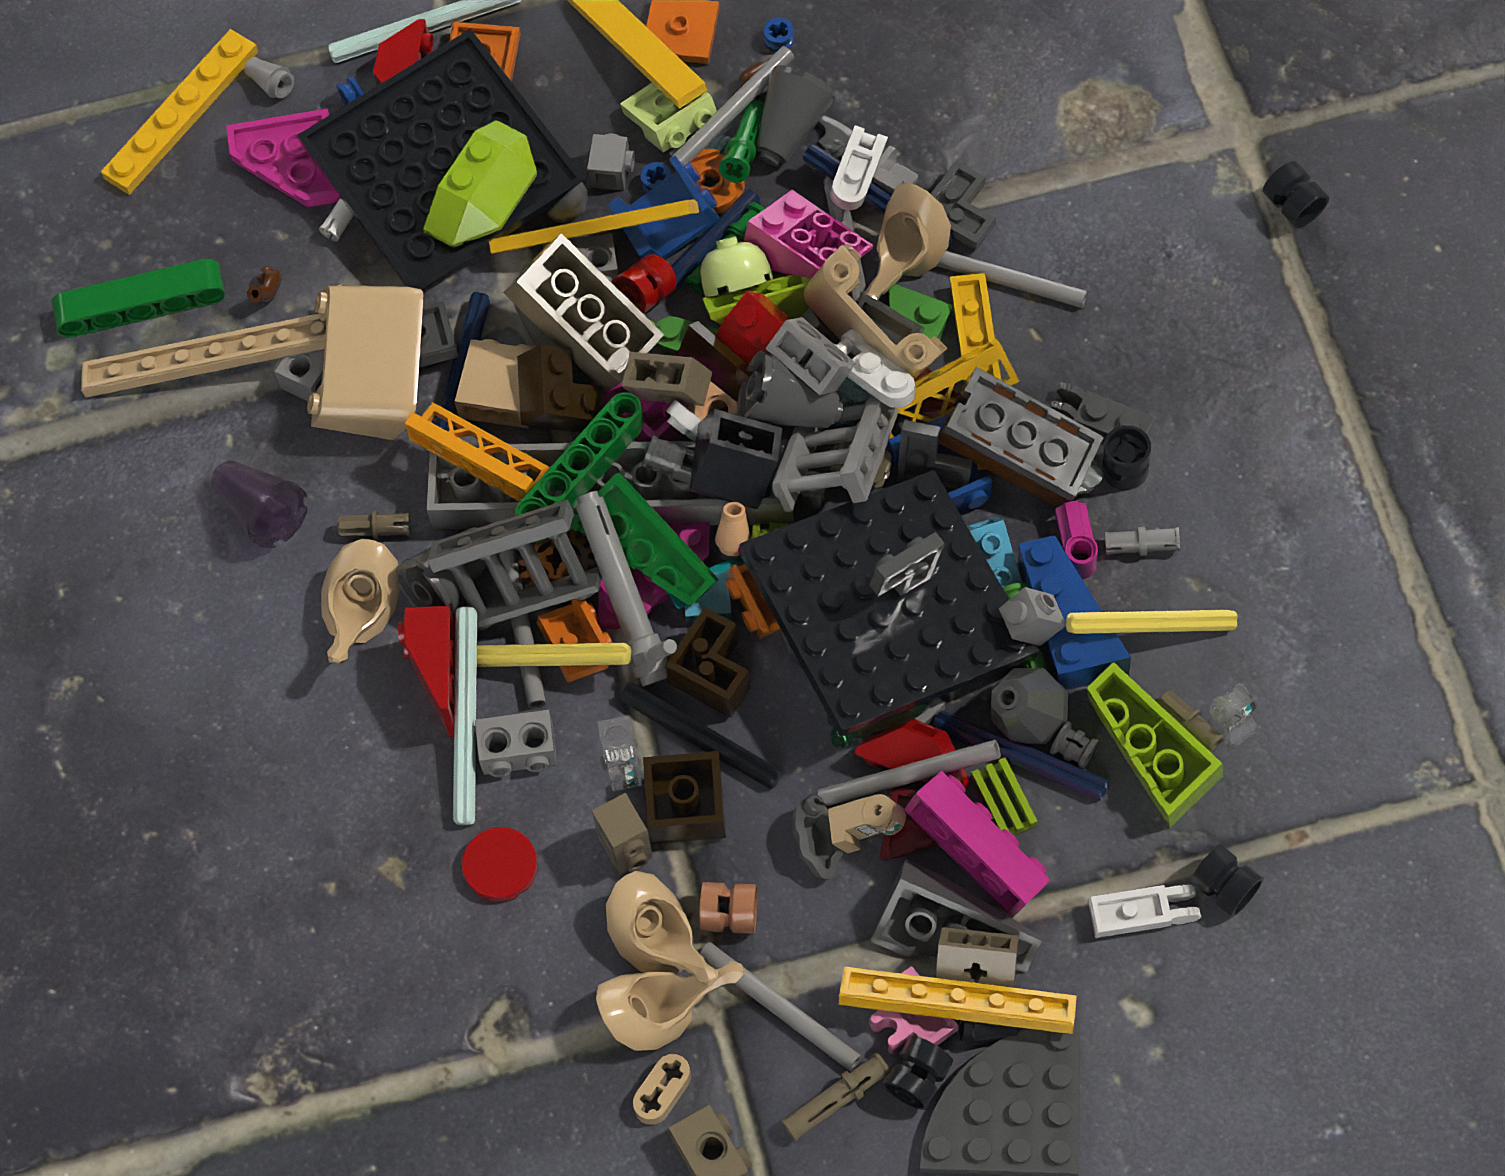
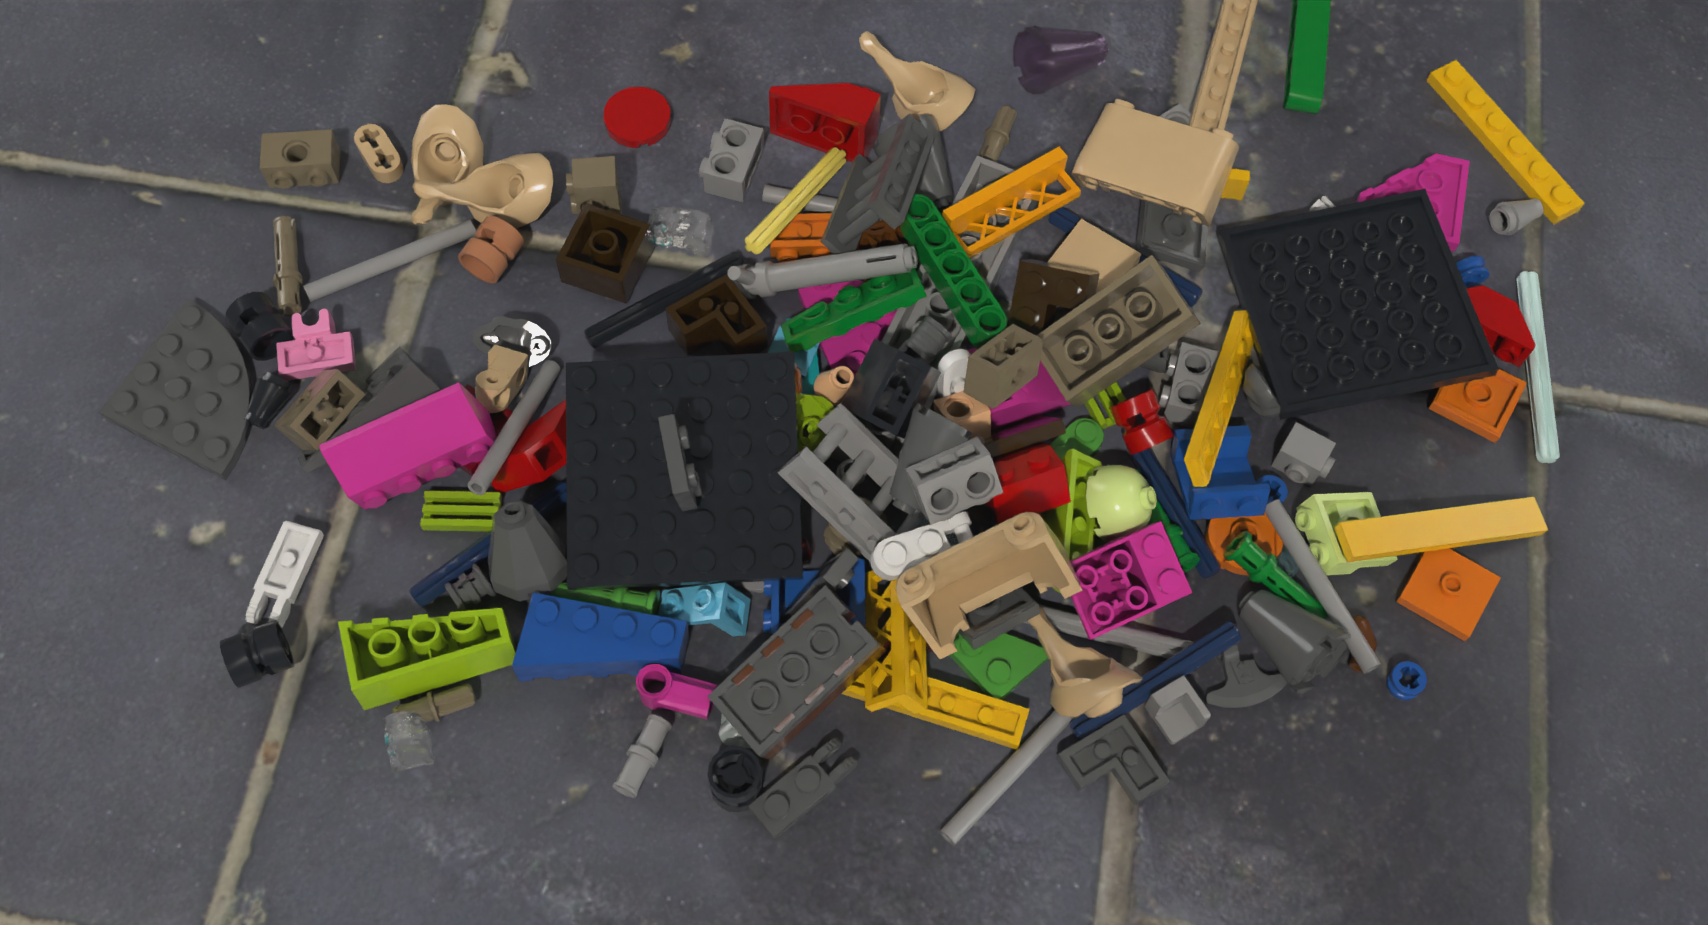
camera: 105 degrees right, 0 degrees up
reddish brown arm [247,266,282,303] -> none
lime wedge [423,120,537,248] -> none
light aqua axle [453,607,477,825] -> none
white plate [830,125,888,210] -> none
yellow tile [838,966,1077,1034] -> none
light grey brick [999,587,1066,646] -> none
light yellow axle [1066,610,1238,634] -> none

